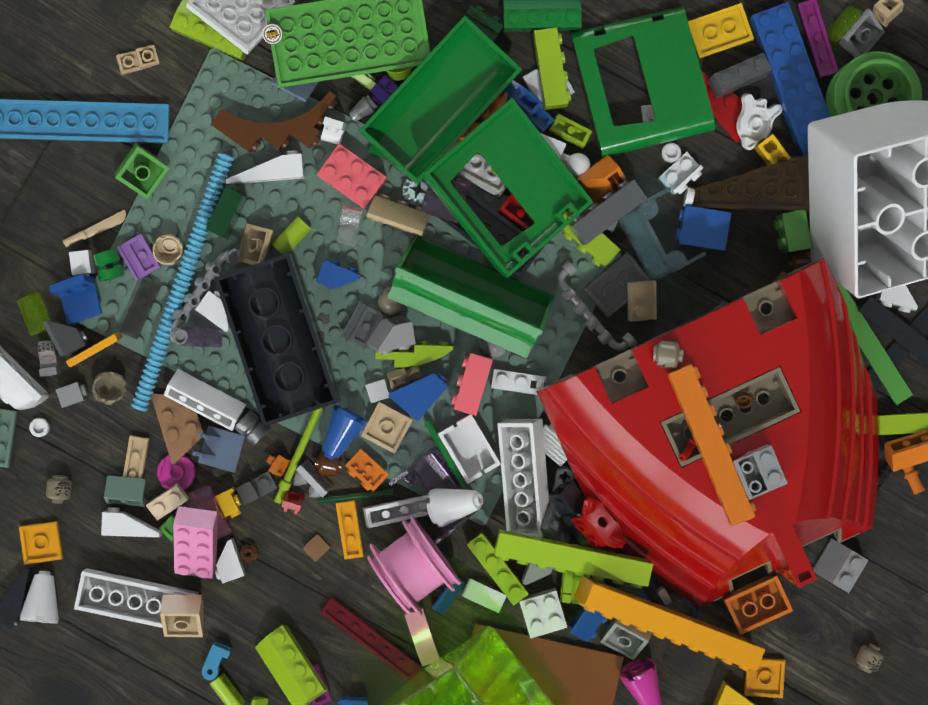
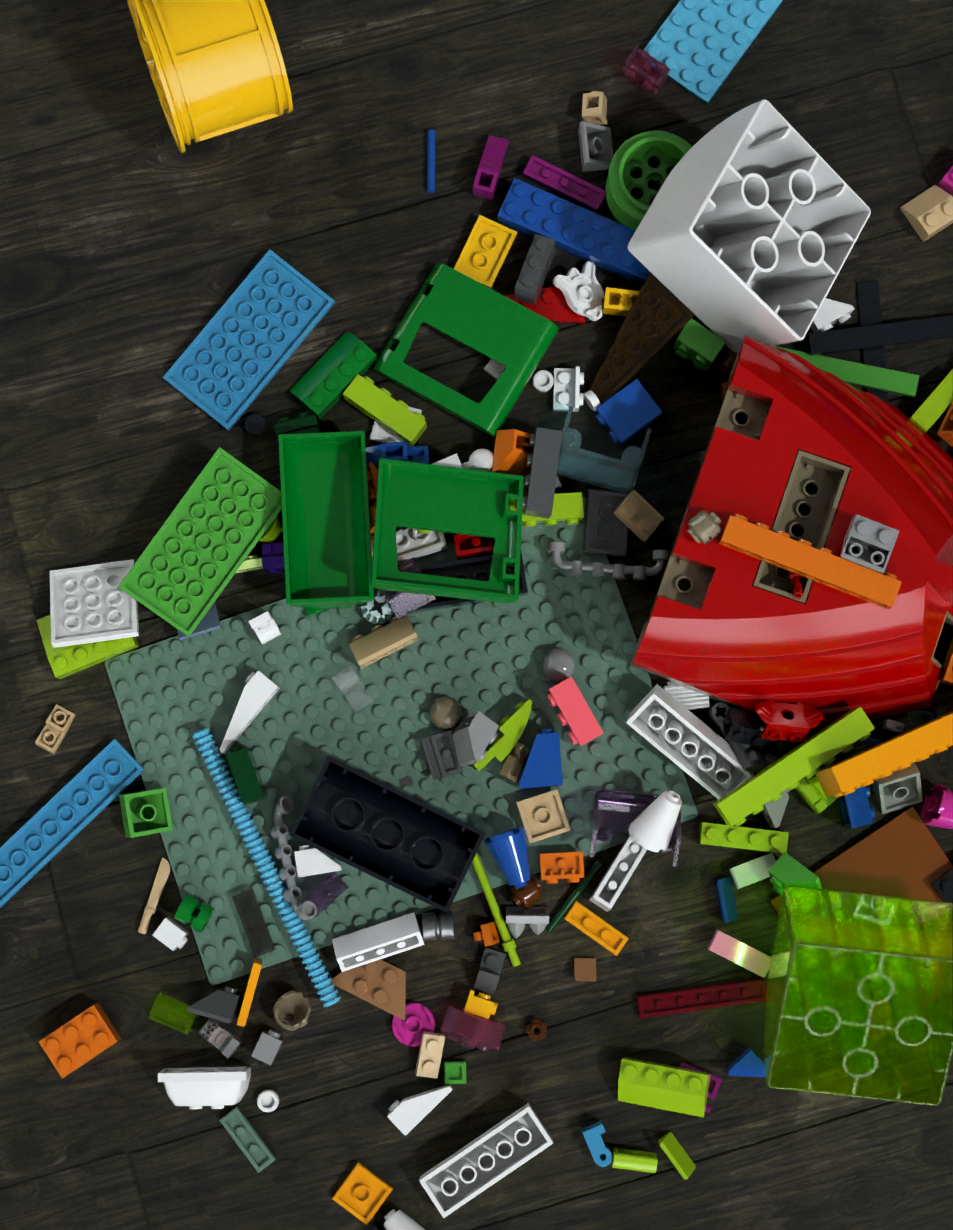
camera: 45 degrees left, 5 degrees down
dark tan head [46,475,72,504] -> none
blue bracket [49,274,102,325] -> none
sand green panel [104,476,146,507] -> none
medium lavender plate [117,234,161,281] -> none
tan tile [123,435,150,479] -> none
tan hair [153,234,183,265] -> none
tan slope [160,594,204,637] -> none
bright pink brick [173,506,217,579] -> none
sand blue plate [192,426,245,473] -> none
reddish brown arch [210,91,338,153] -> none
white slope [215,538,246,584] -> none
tan slope [239,223,275,265] -> none
tile [262,24,283,44] -> none
lime brick [272,216,312,255] -> none
red tile [281,490,305,515] -> none
blue slope [316,259,361,290] -> none
coral brick [317,143,387,210] -> none
light grey cone [349,95,378,122] -> none
white slope [366,379,390,403] -> none
bright pink wheel [367,516,462,615] -> none
green piece [387,234,555,358] -> none
green bar [424,419,469,490] -> none
white piece [438,414,501,484] -> none
white plate [491,369,547,395] -> none
white brick [520,588,567,639] -> none
lime brick [549,114,592,149] -> none
reddish brown plate [734,389,754,408] -> none
clear neon green slope [827,6,863,44] -> none
none -> bright green slope [768,852,824,899]

